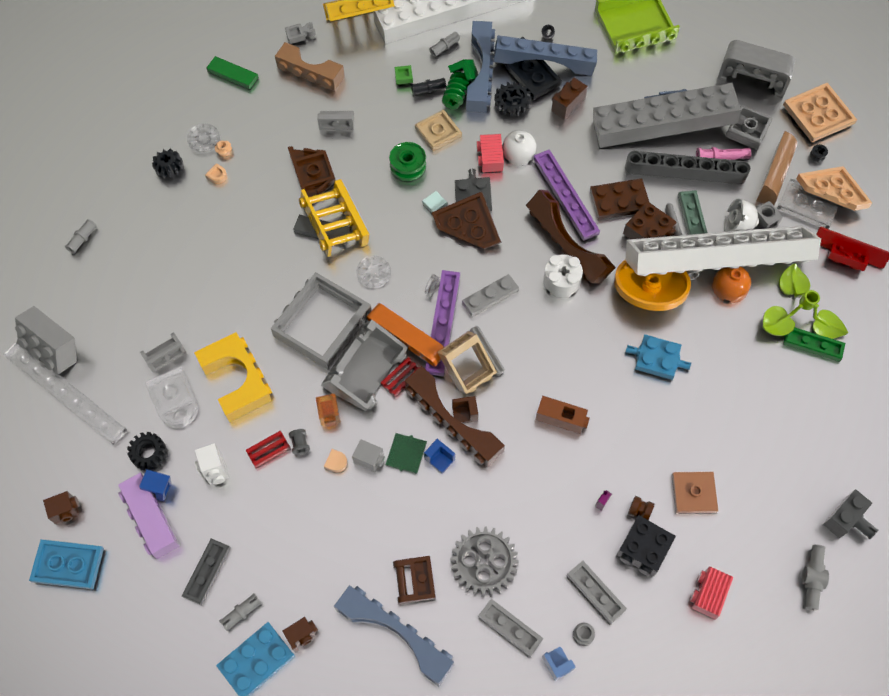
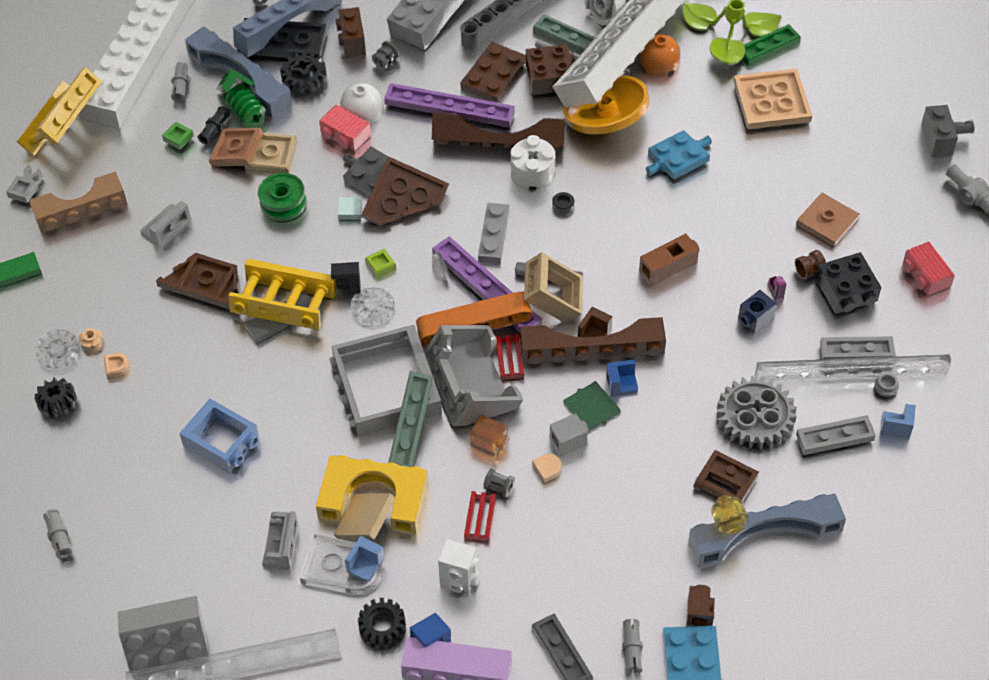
camera: 50 degrees left, 10 degrees down
none -> medium blue window [179,399,259,473]
none -> nougat plate [209,127,264,166]
none -> black panel [331,262,361,294]
none -> tan tile [334,493,396,540]
none -> medium blue panel [345,536,384,582]
none -> lime tile [365,248,396,278]
none -> dark grey bush [371,41,400,70]
none -> sand green tile [388,371,434,467]
none -> black tile [552,192,575,214]
none -> clear yellow head [711,495,749,535]
none -> light nougat plate [733,68,813,129]
none -> dark blue brick [738,290,777,332]
none -> clear tile [755,354,951,382]

